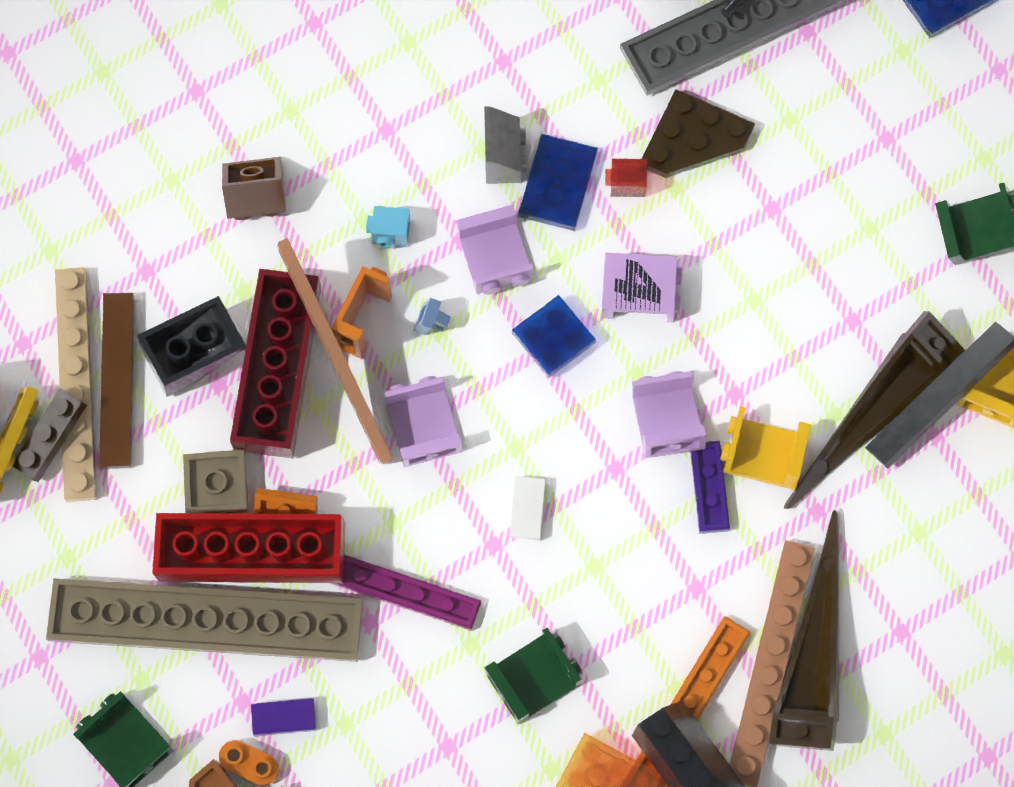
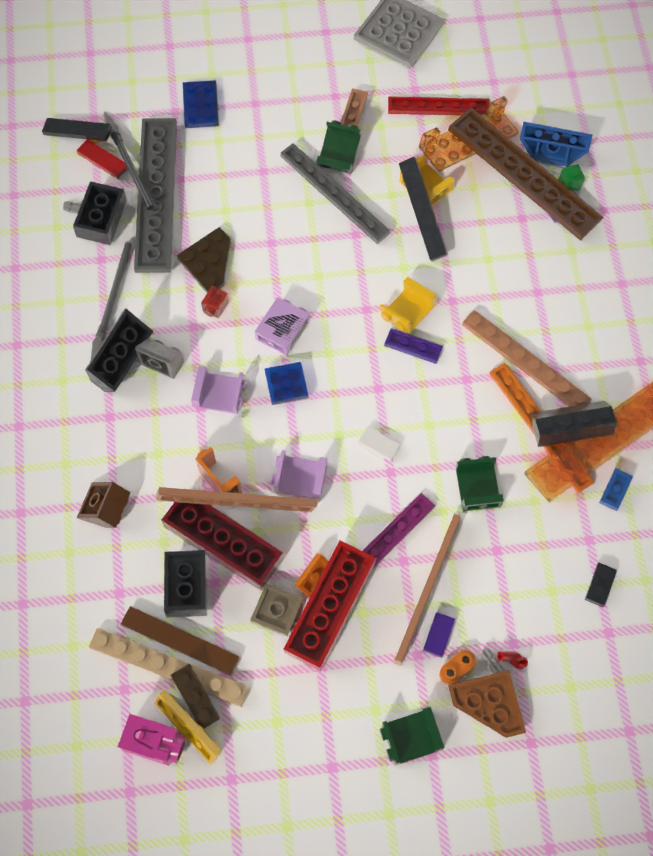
camera: 65 degrees left, 5 degrees down
dark tan plate [46,578,363,662] -> none
medium azure brick [366,206,410,249] -> none
medium blue tile [413,297,451,335] -> none
clear blue plate [518,134,598,231] -> none
lavender panel [632,371,706,459] -> none
dark brown plate [769,509,839,751] -> none
dark brown plate [783,311,965,509] -> none
none -> black slope [85,308,154,392]
none -> dark grey piece [90,242,132,361]
none -> dark grey plate [280,143,390,244]
none -> nougat tile [393,513,461,666]

